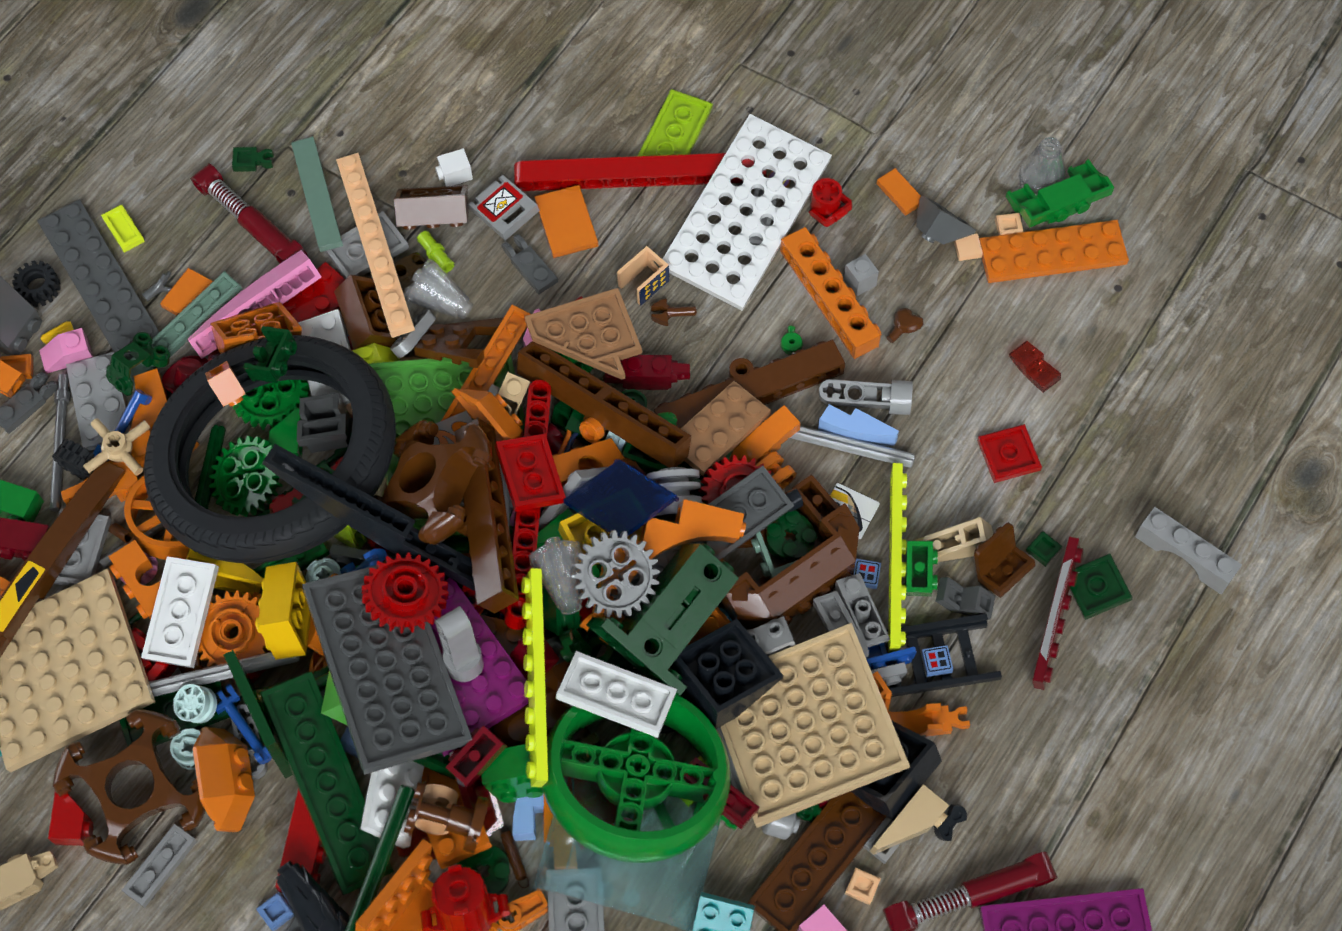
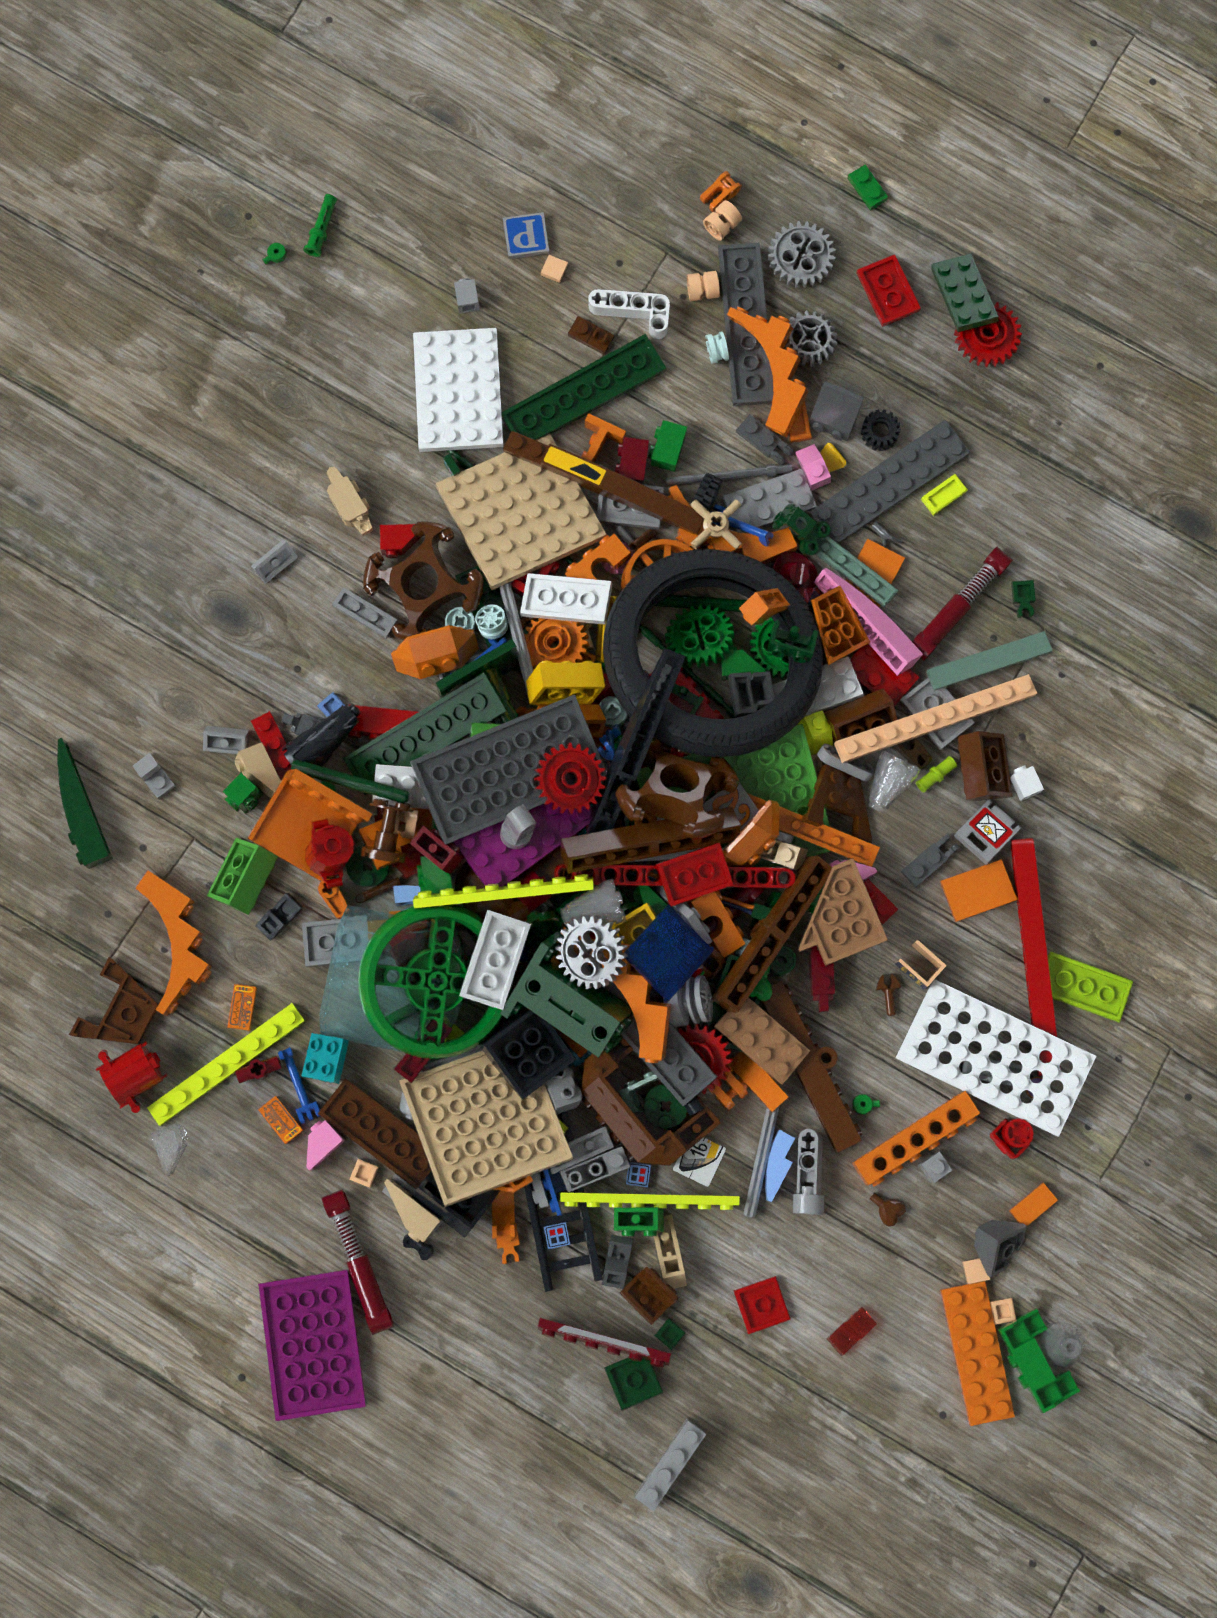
camera: 85 degrees right, 15 degrees up
orange tile [579,417,605,443] -> none

